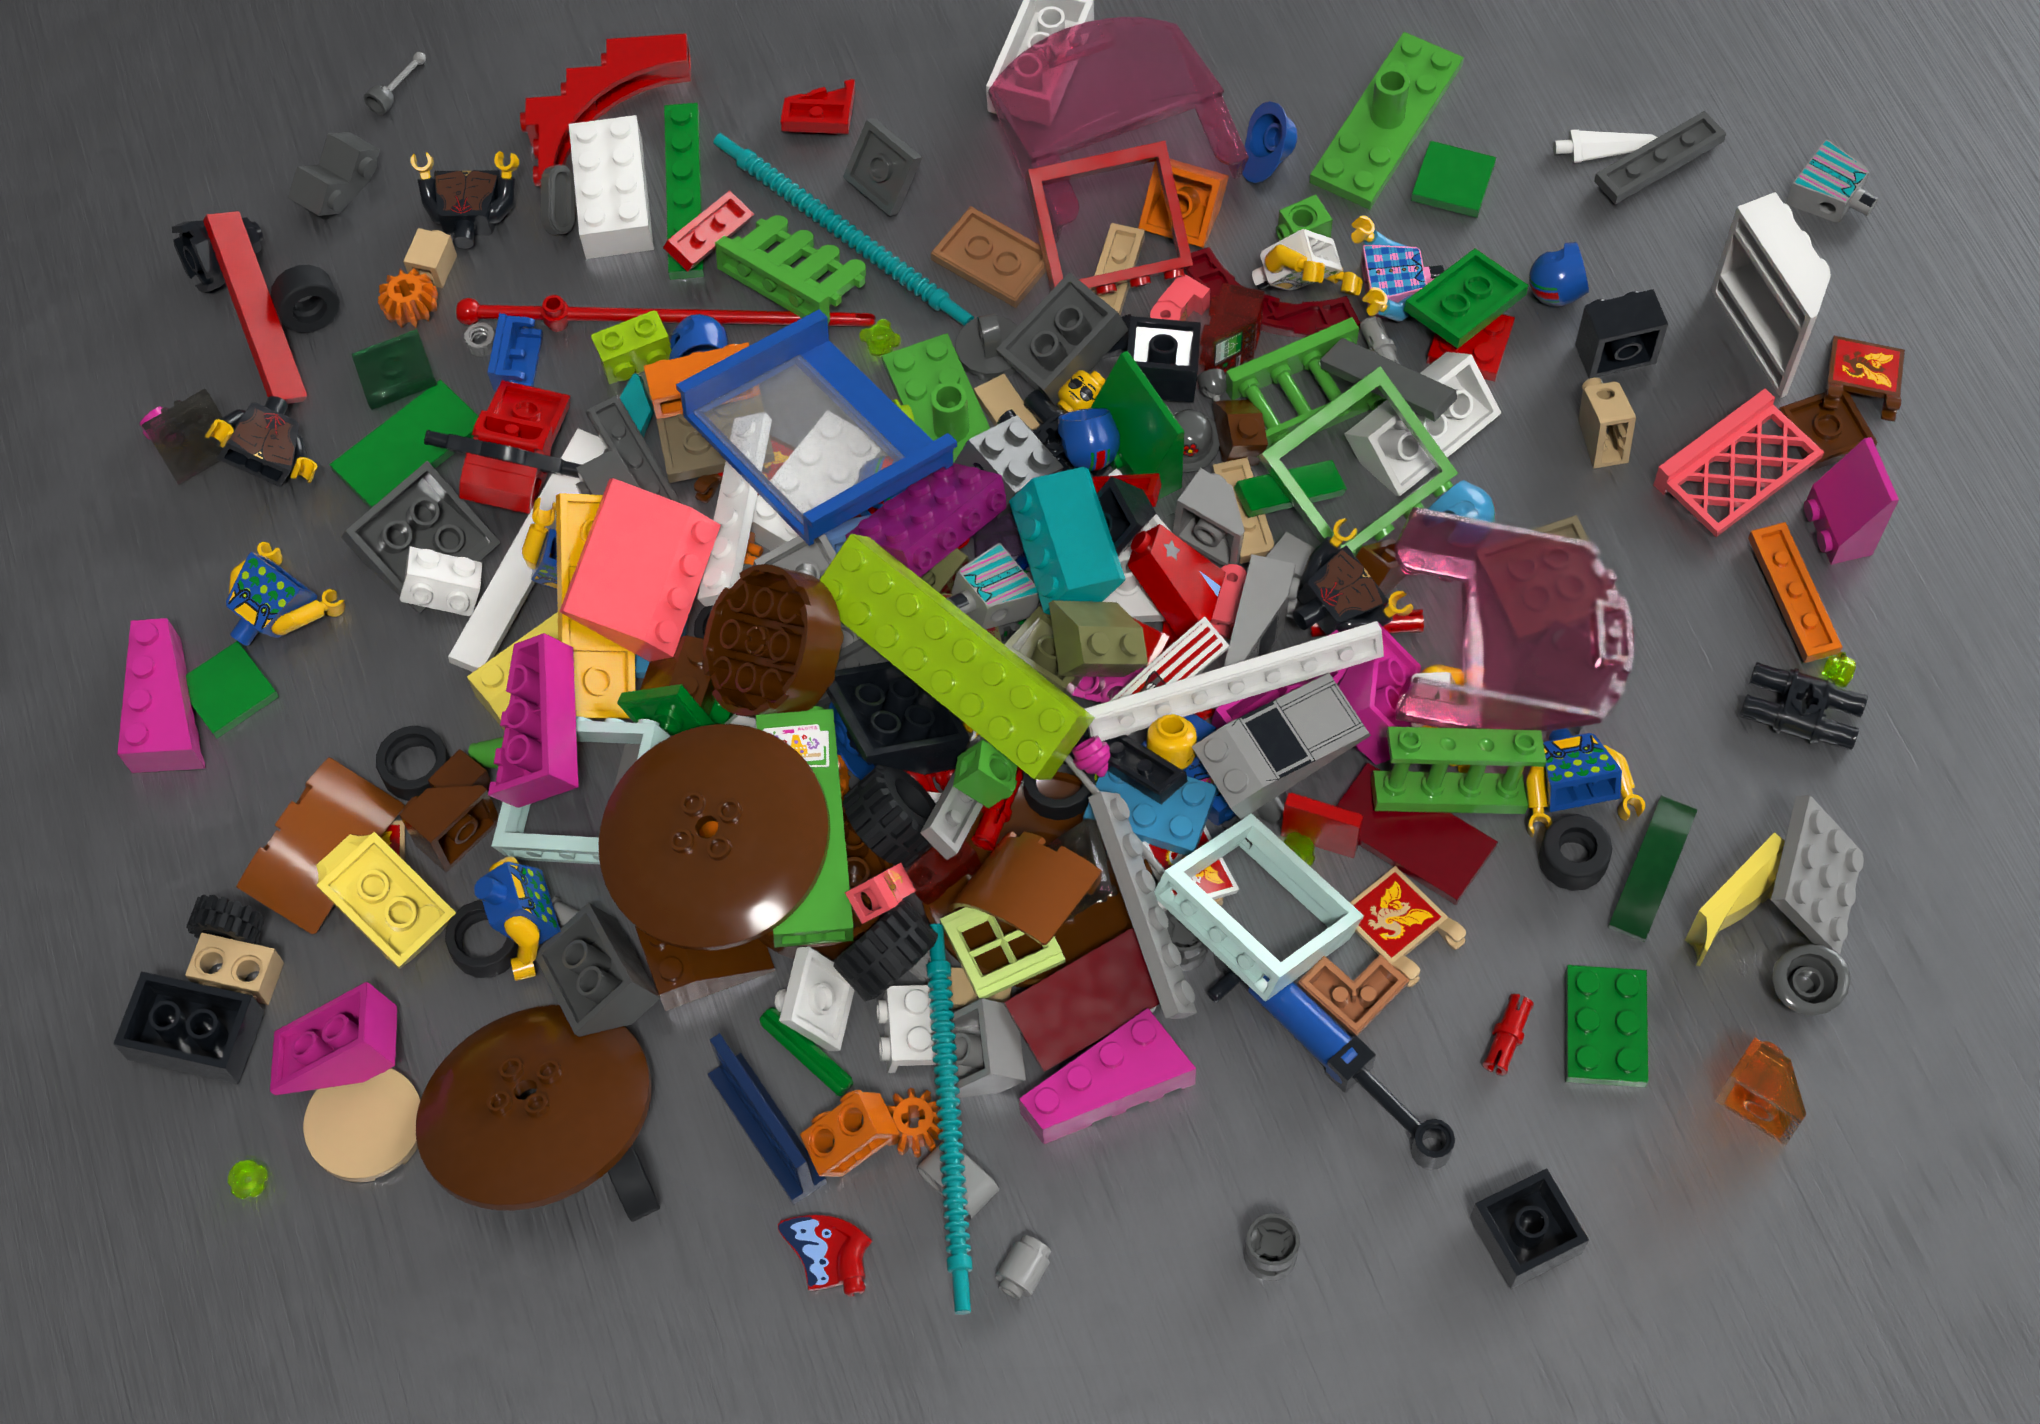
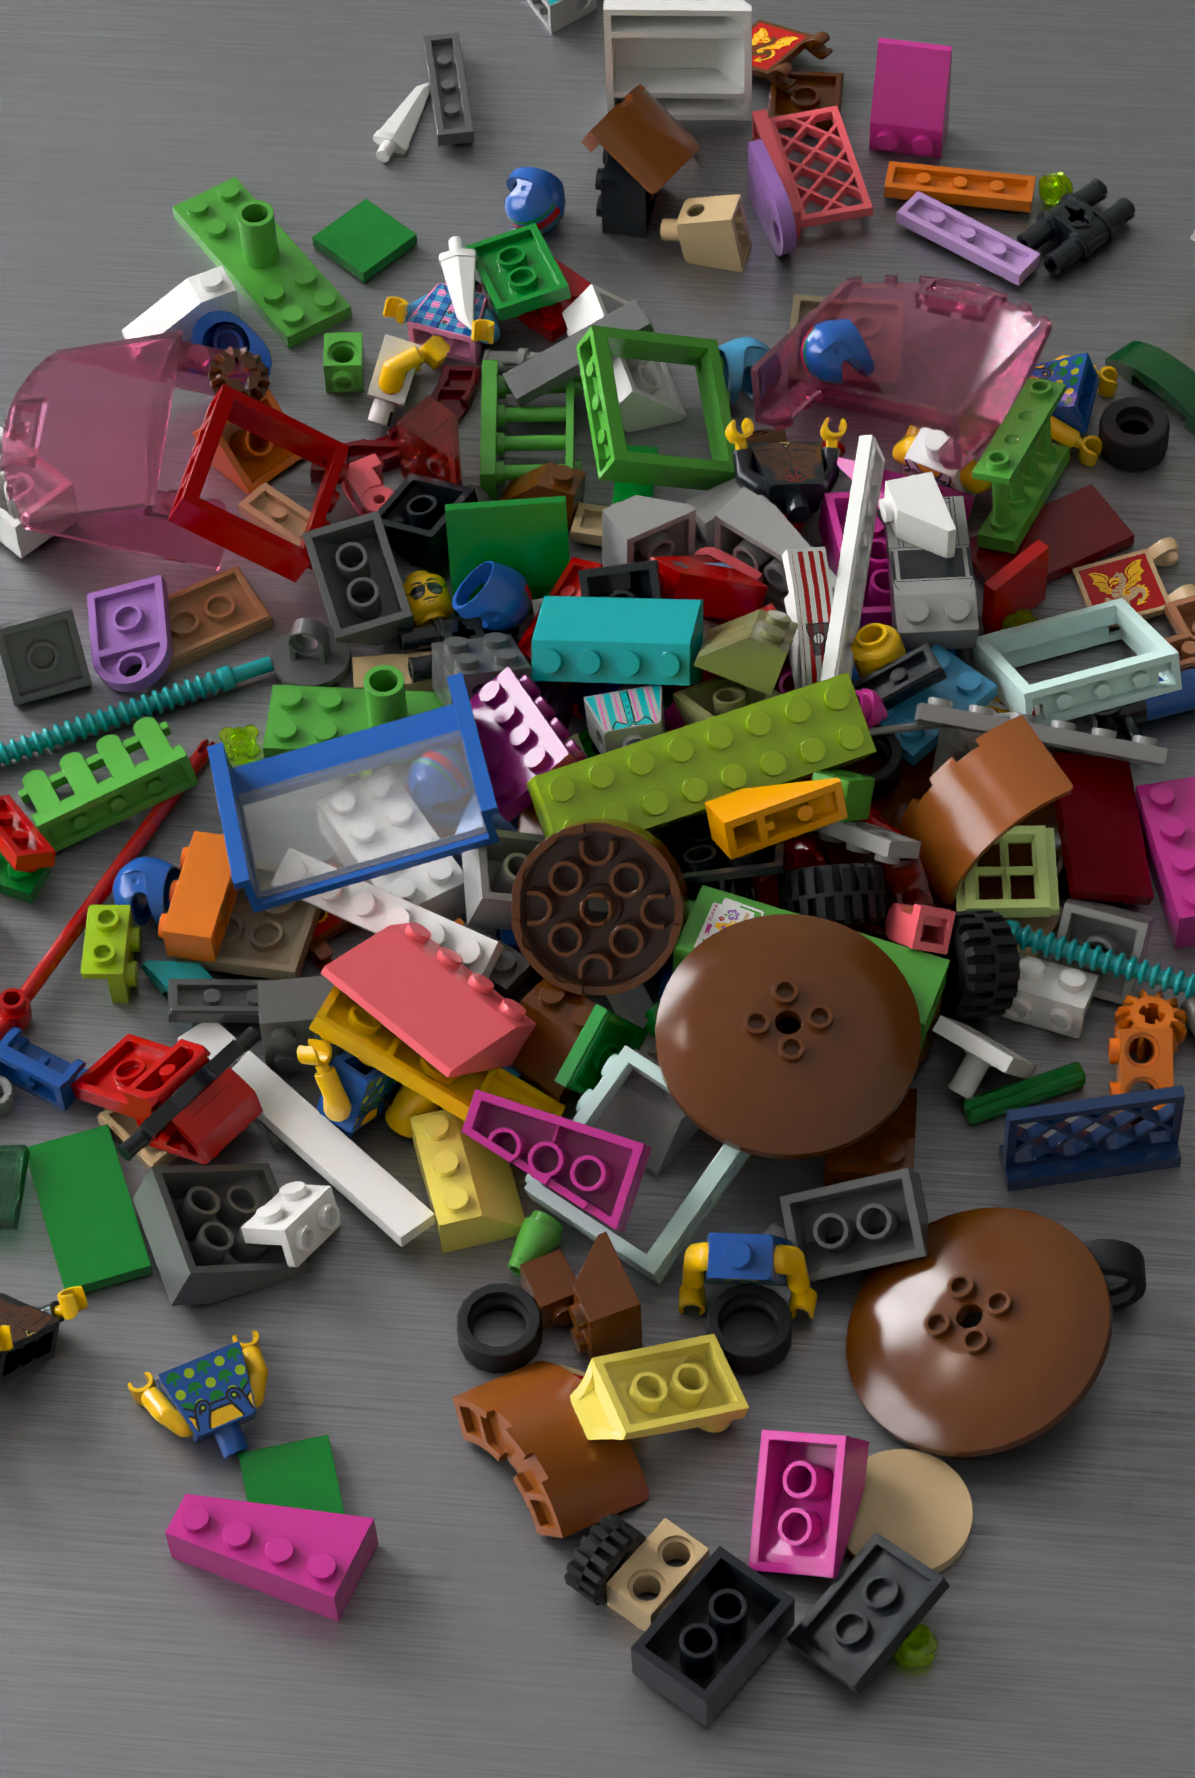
camera: 65 degrees left, 10 degrees down
none -> medium lavender tile [87,575,173,692]
none -> white slope [122,266,240,359]
none -> reddish brown gear [208,346,270,401]
none -> white bar [439,236,477,330]
none -> dark orange panel [581,84,703,194]
none -> light orange slope [705,778,848,860]
none -> medium lavender tile [748,139,797,256]
none -> black plate [786,1532,950,1695]
none -> blue helmet [801,318,875,385]
none -> white slope [879,471,956,558]
none -> lavender plate [896,191,1041,286]

